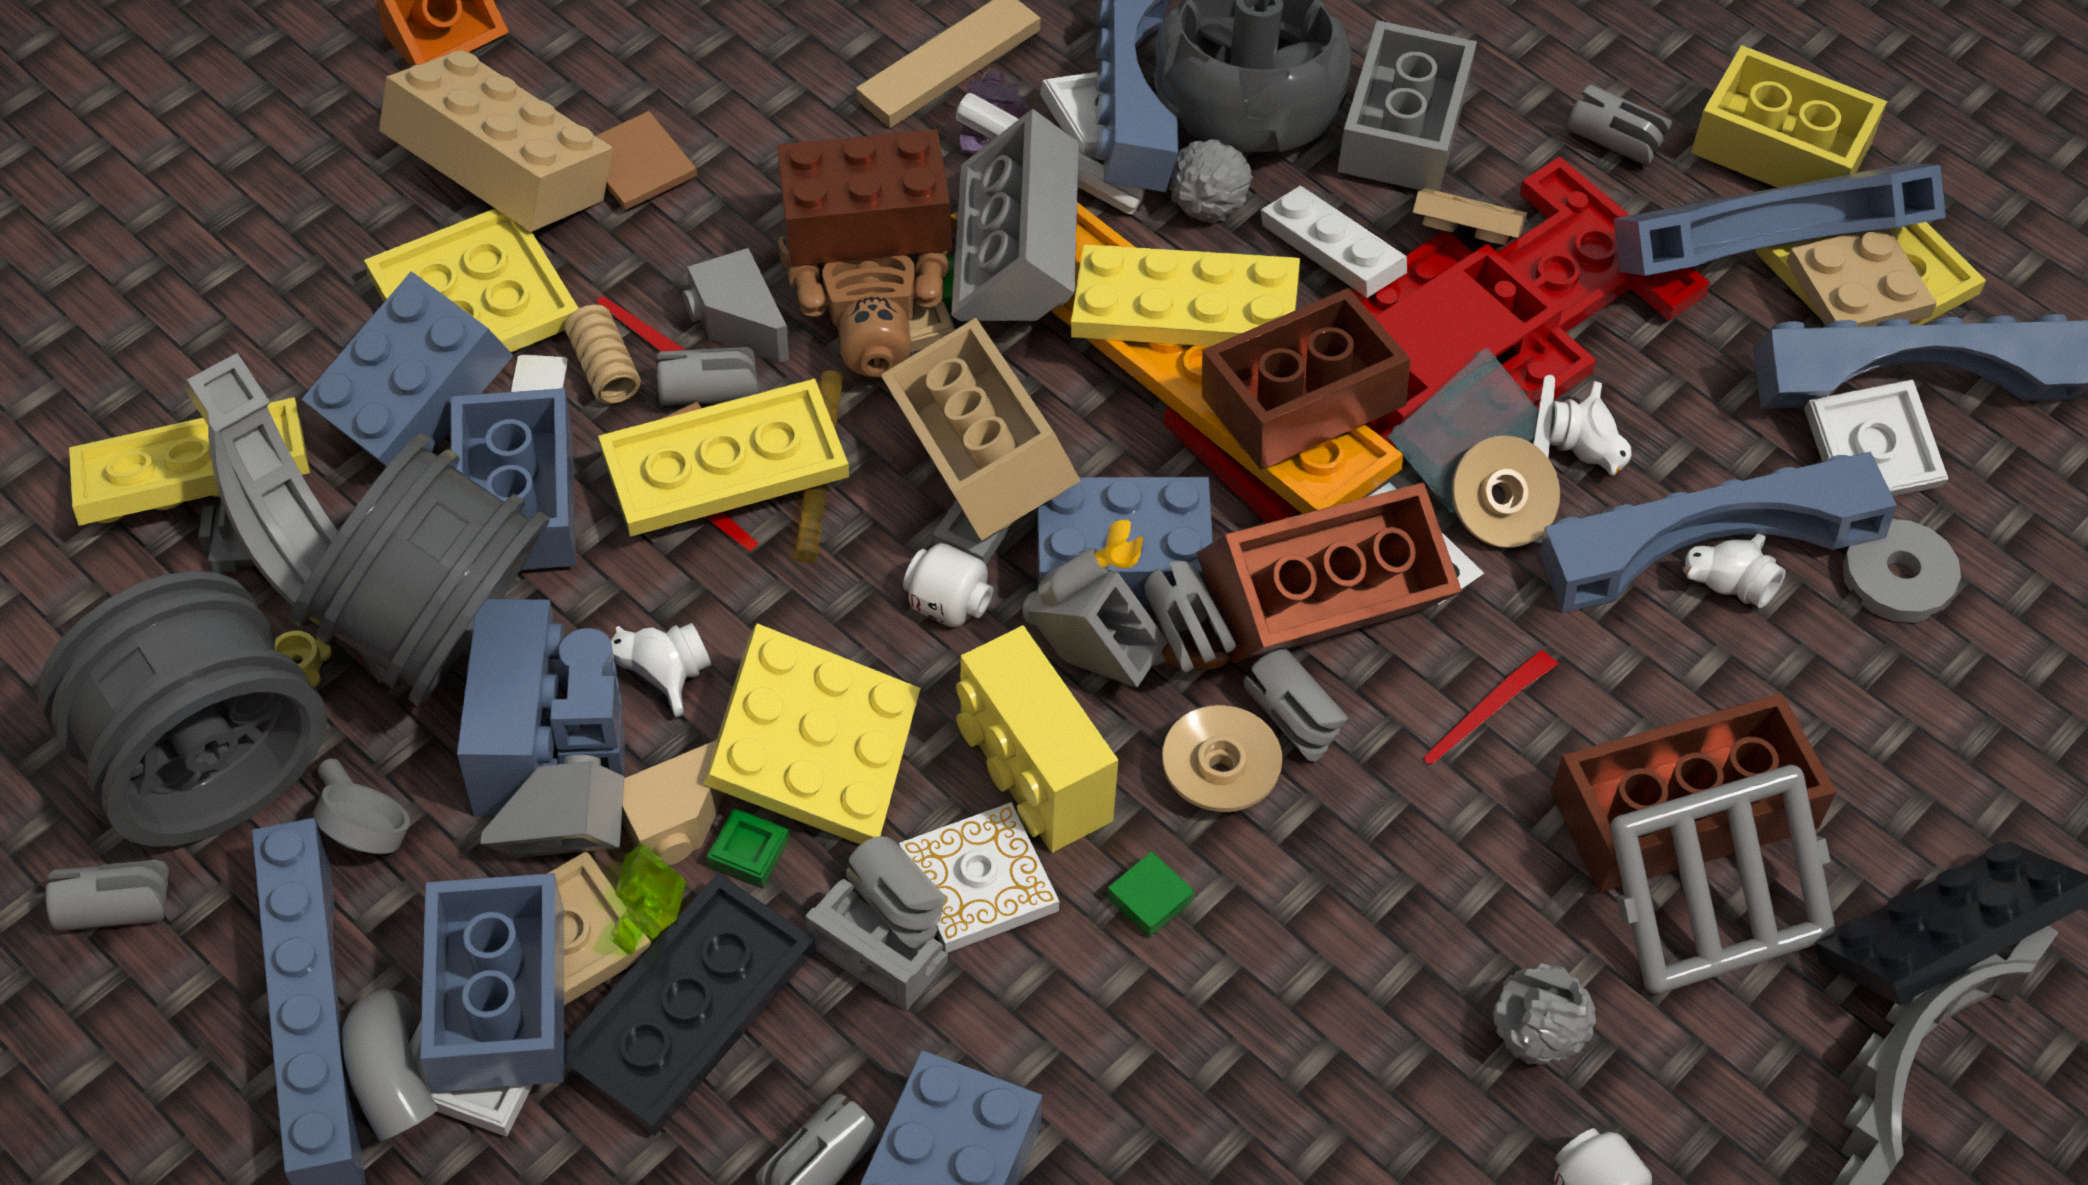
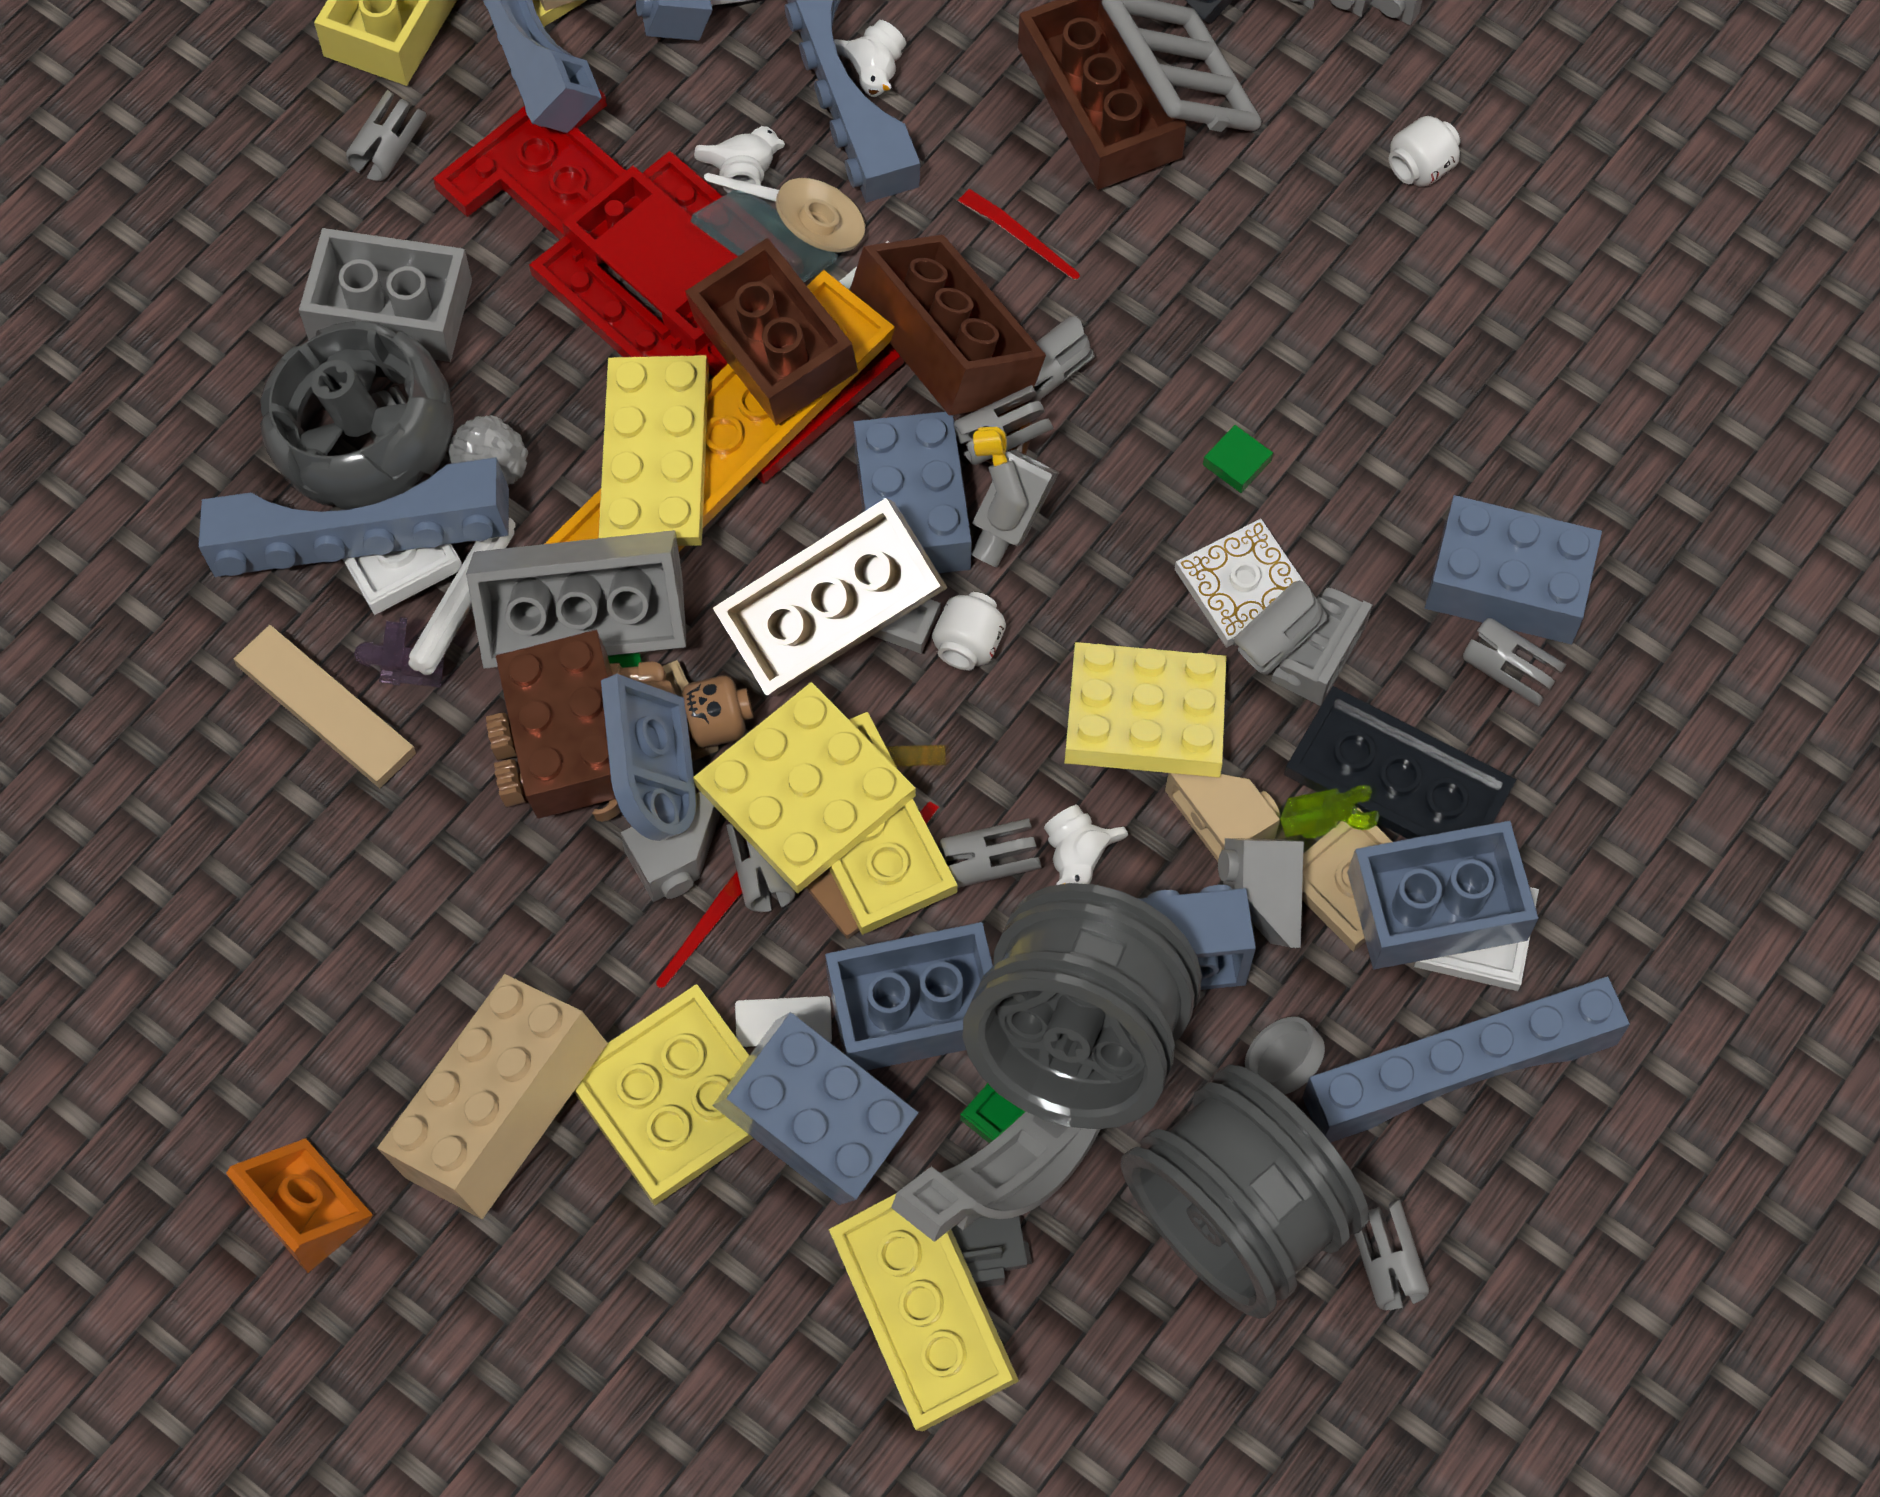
camera: 95 degrees left, 10 degrees up
light yellow plate [275,631,332,687] -> none
light grey cylinder [341,989,438,1142] -> none
sand blue legs [550,628,626,776] -> none
tan piece [565,304,641,404] -> none
medium nougat piece [596,111,697,210] -> none
green tile [707,808,790,889] -> none
light yellow brick [956,625,1118,853] -> none
tan dish [1162,705,1282,812] -> none
white plate [1261,186,1407,298] -> none
tan plate [1413,188,1527,245] -> none
light grey piece [1493,963,1596,1065] -> none
none -> sand blue tile [601,674,696,841]
none -> light yellow plate [693,682,916,894]
none -> light grey arm [939,818,1042,888]

